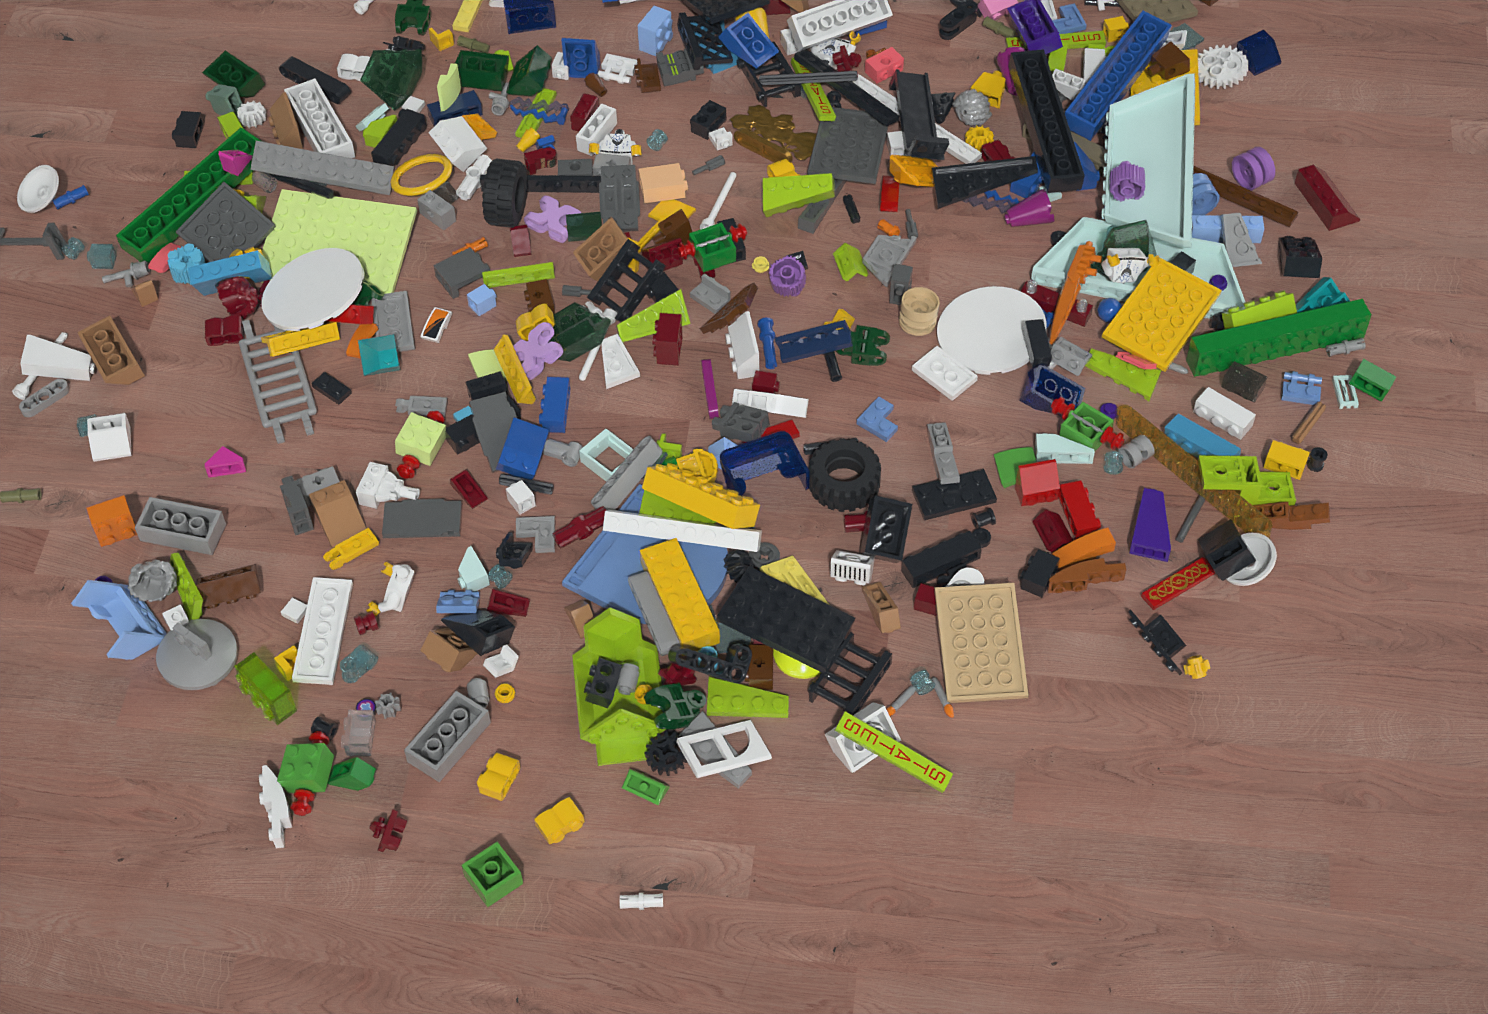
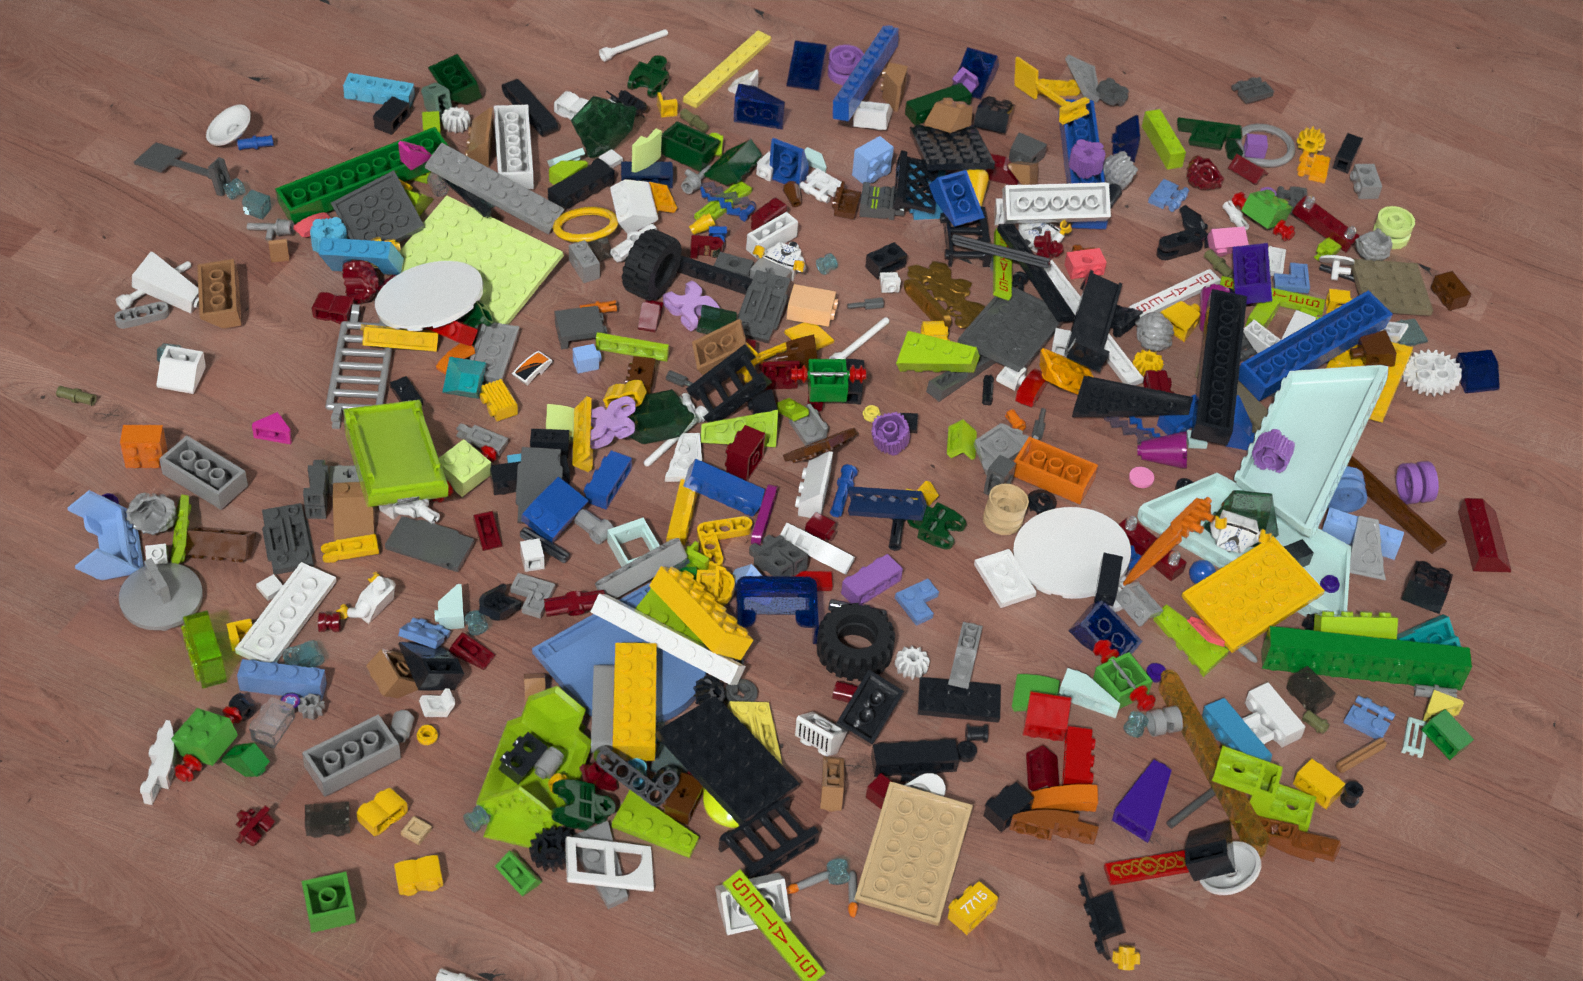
camera: 15 degrees right, 5 degrees down
none -> medium blue brick [237,659,327,701]
none -> dark grey piece [262,503,314,575]
none -> clear smoke brick [305,802,351,838]
none -> medium azure brick [343,73,415,107]
none -> lime piece [343,400,448,508]
none -> tan tile [401,816,432,845]
none -> clear light blue wheel [463,805,490,833]
none -> yellow brick [479,379,518,422]
none -> yellow fence [666,479,698,545]
none -> blue brick [683,458,765,517]
none -> yellow beam [697,516,752,570]
none -> lime plate [776,398,809,421]
none -> light aqua tile [804,147,827,172]
none -> medium lavender brick [841,554,903,605]
none -> white gear [895,645,930,680]
none -> yellow brick [947,881,999,935]
none -> white bracket [996,366,1027,391]
none -> orange brick [1013,436,1098,504]
none -> black gear [1028,489,1057,515]
none -> white tile [1129,269,1221,317]
none -> bright pink piece [1129,467,1154,488]
none -> white bracket [1242,712,1274,744]
none -> olive pin [1302,710,1330,734]
none -> light yellow slope [1422,690,1464,722]

